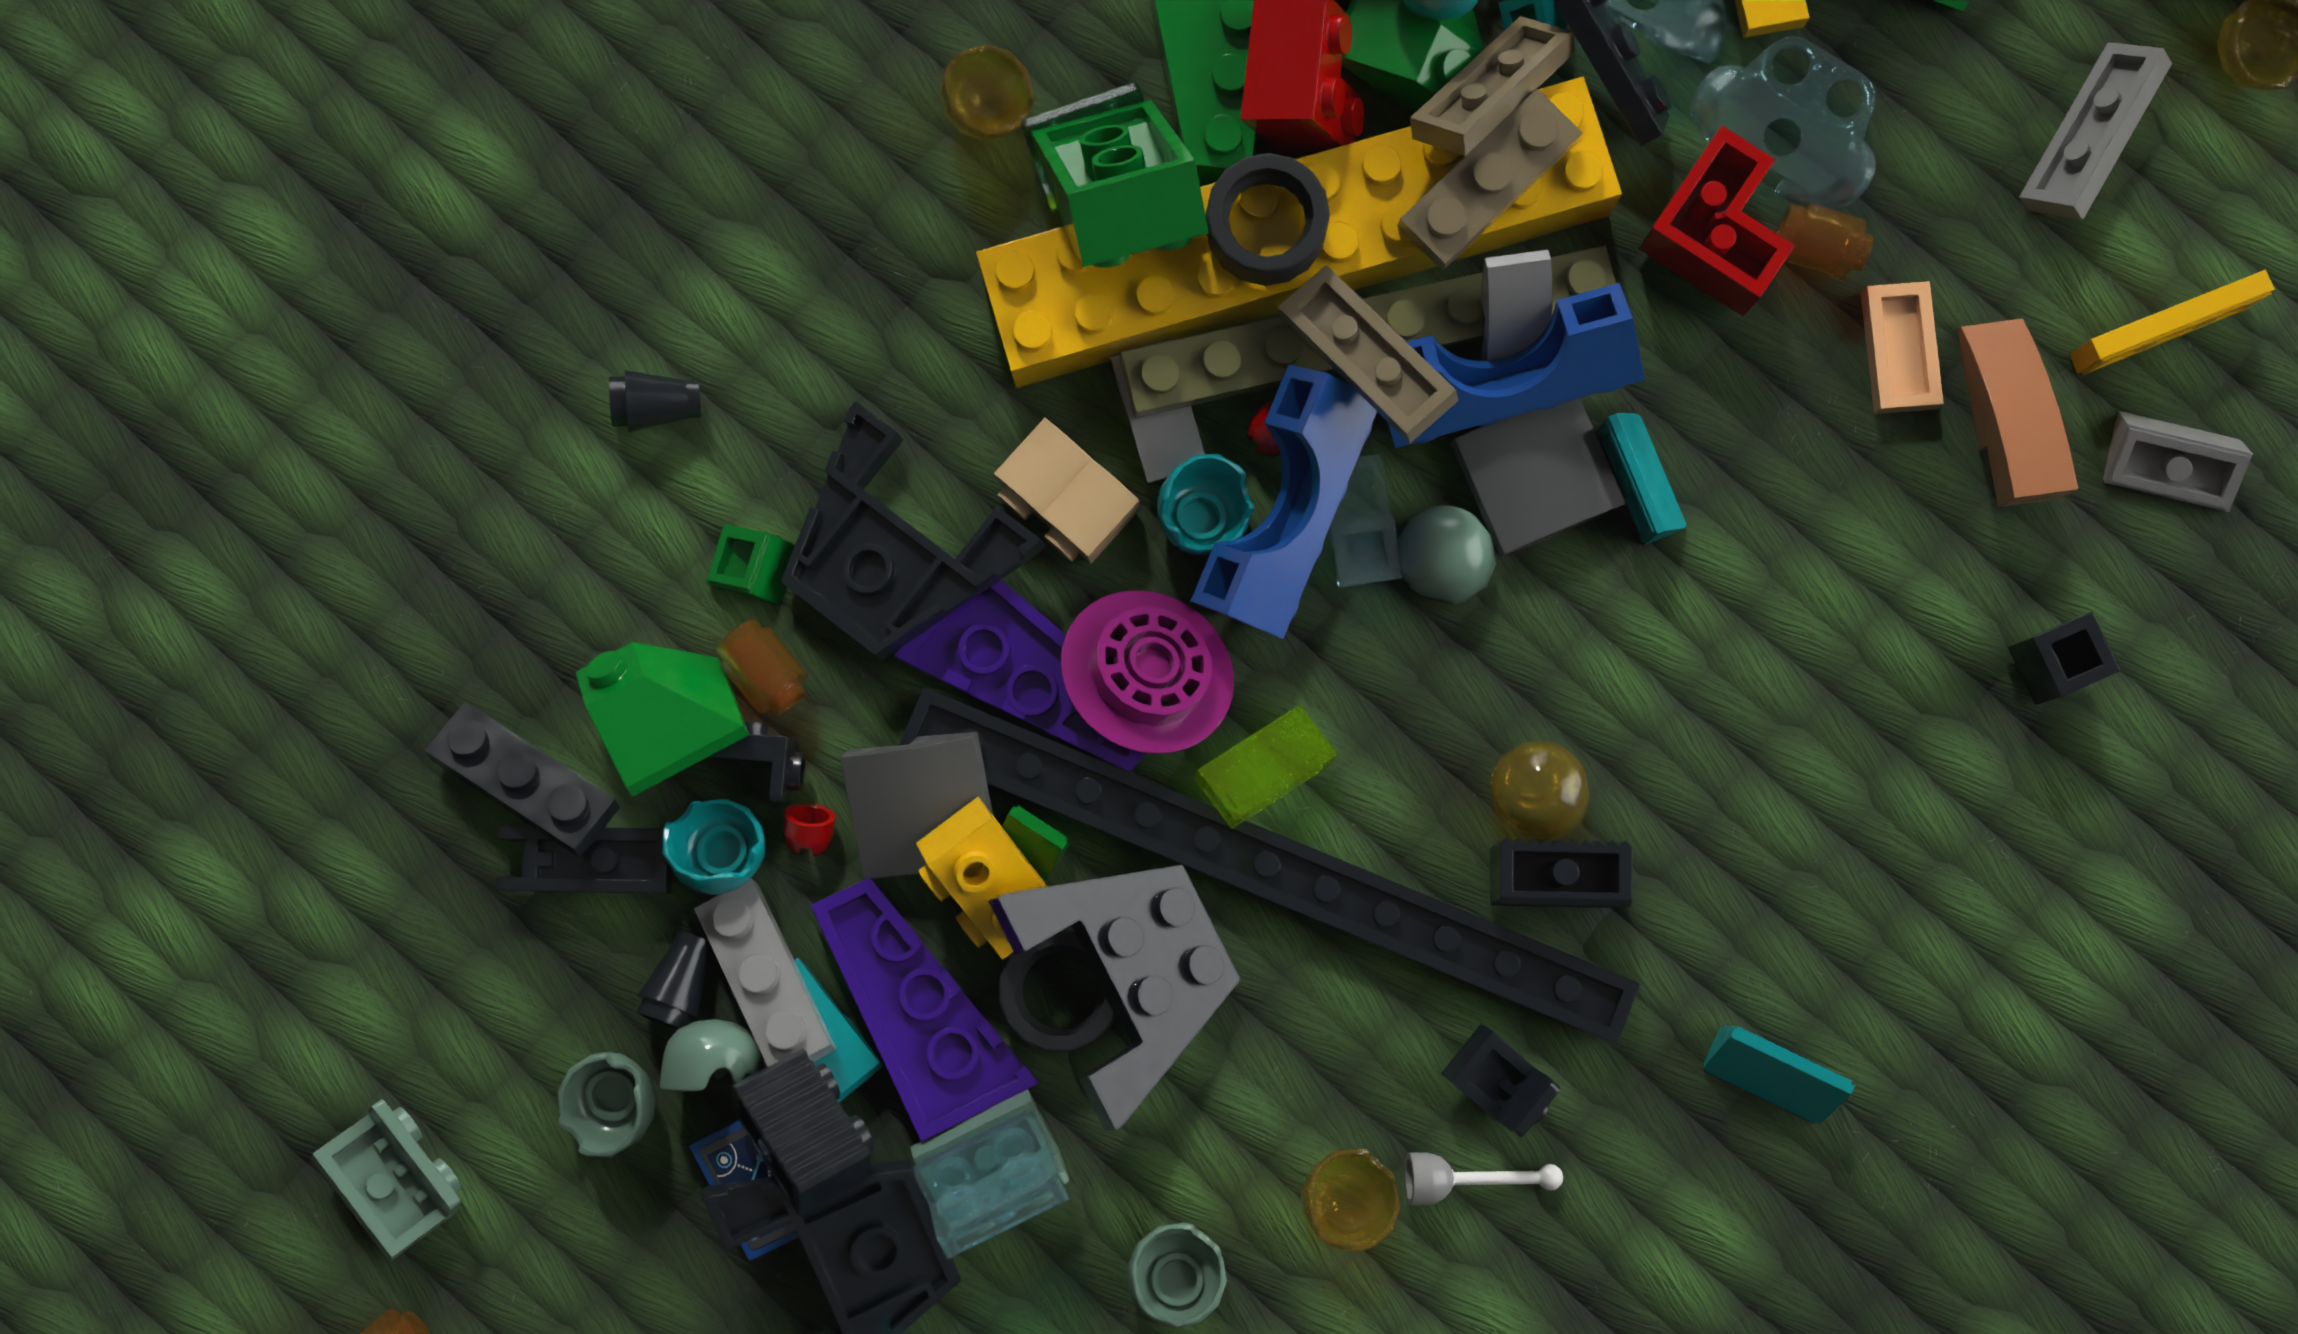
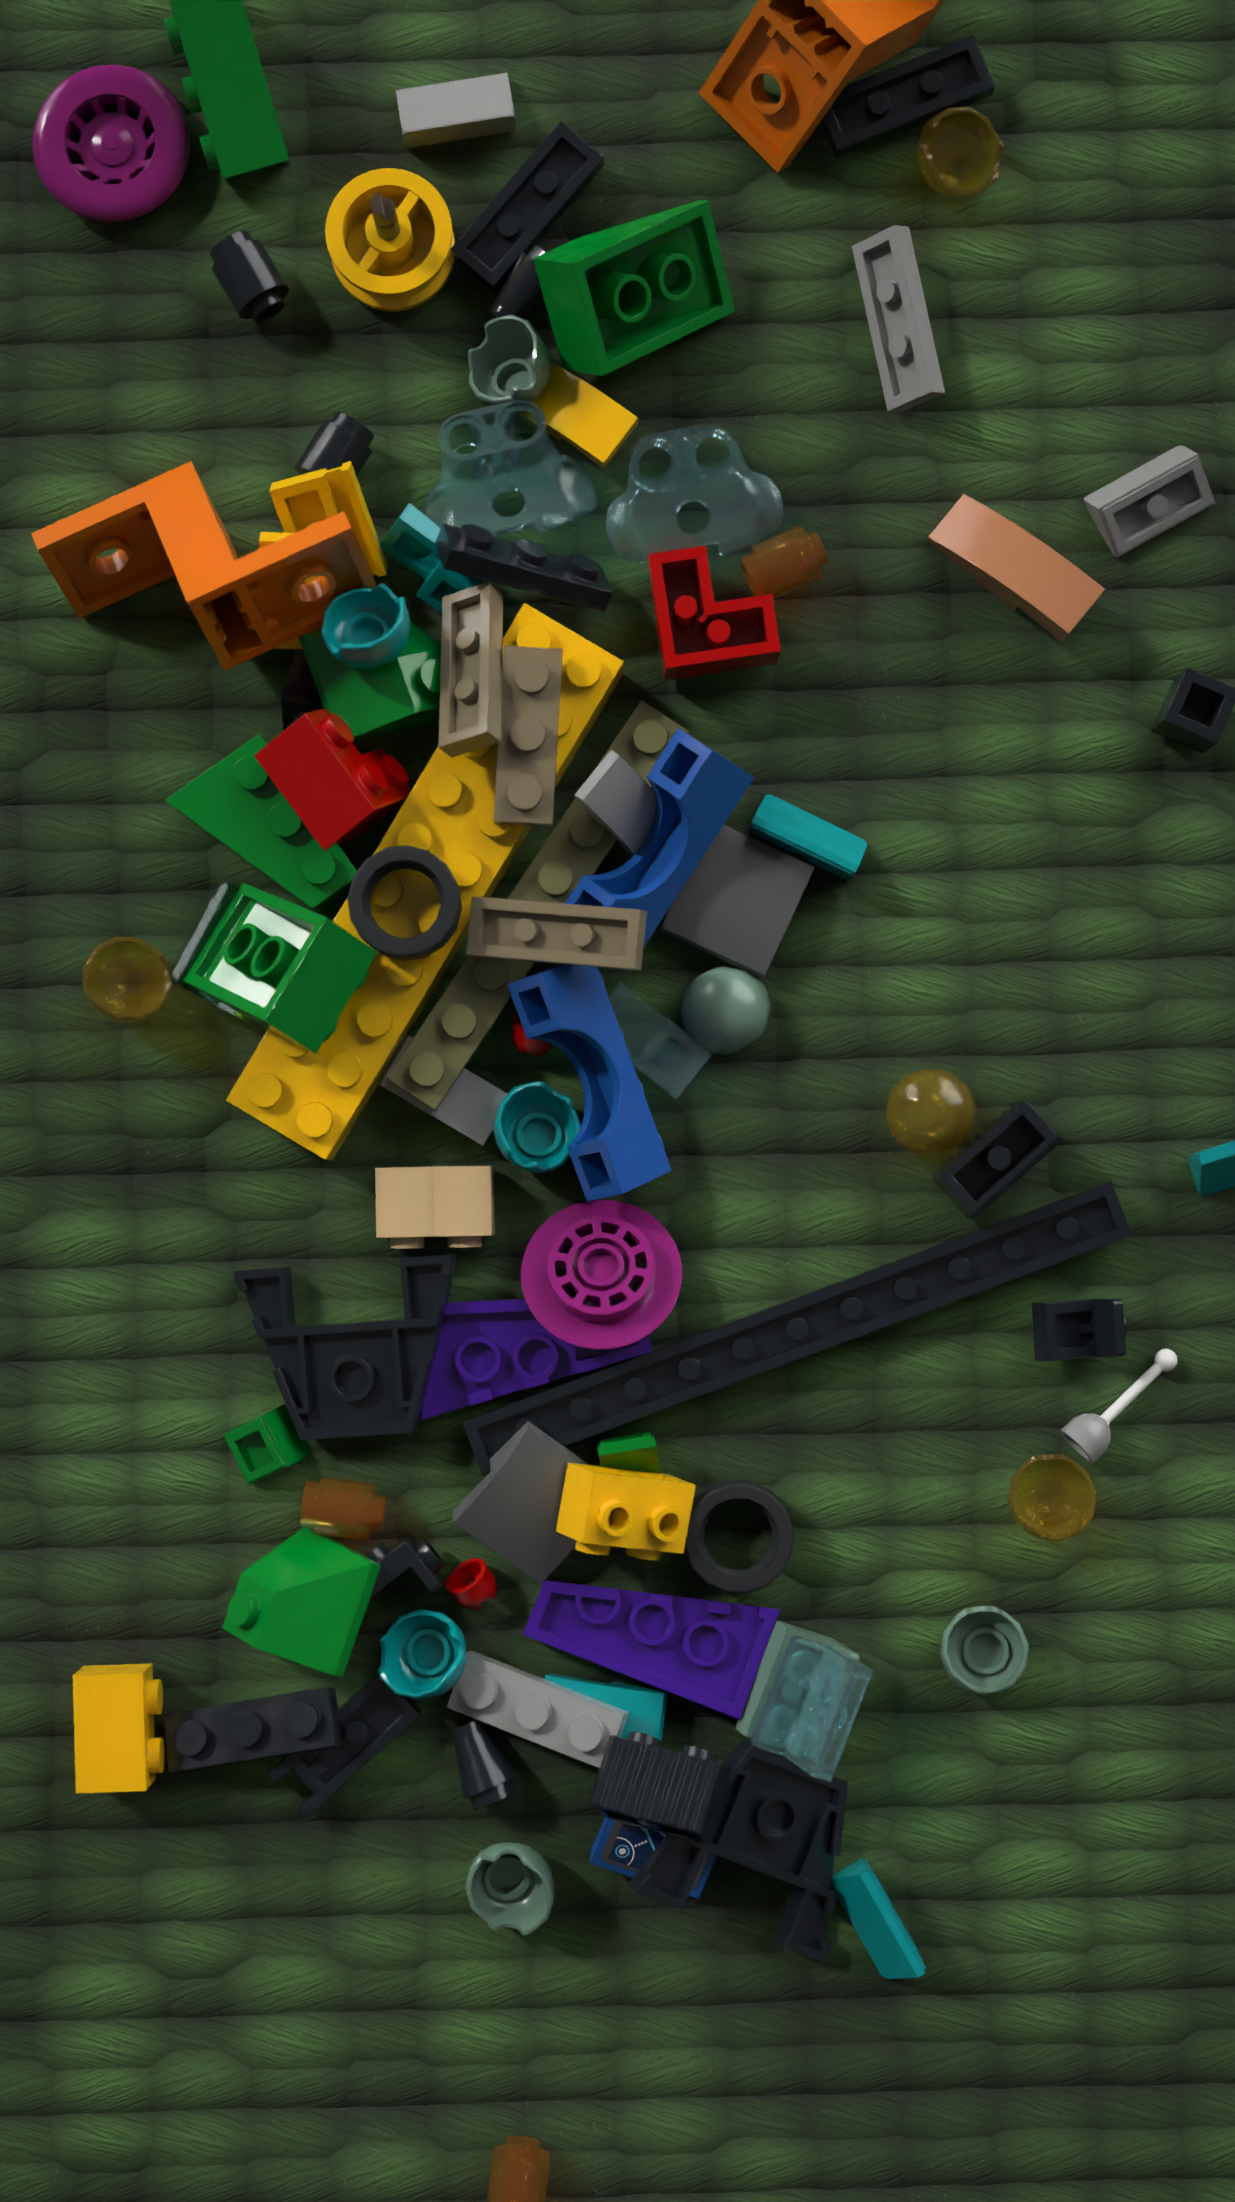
camera: 45 degrees left, 5 degrees up
sand green bracket [311,1099,462,1262] -> none
black cone [609,370,701,433] -> none
sand green hair [660,1019,763,1091] -> none
wing [988,865,1241,1131] -> none
clear neon green tile [1194,705,1338,829] -> none
light nougat tile [1861,281,1944,414] -> none
yellow tile [2069,269,2275,375] -> none
none -> yellow brick [73,1663,165,1794]

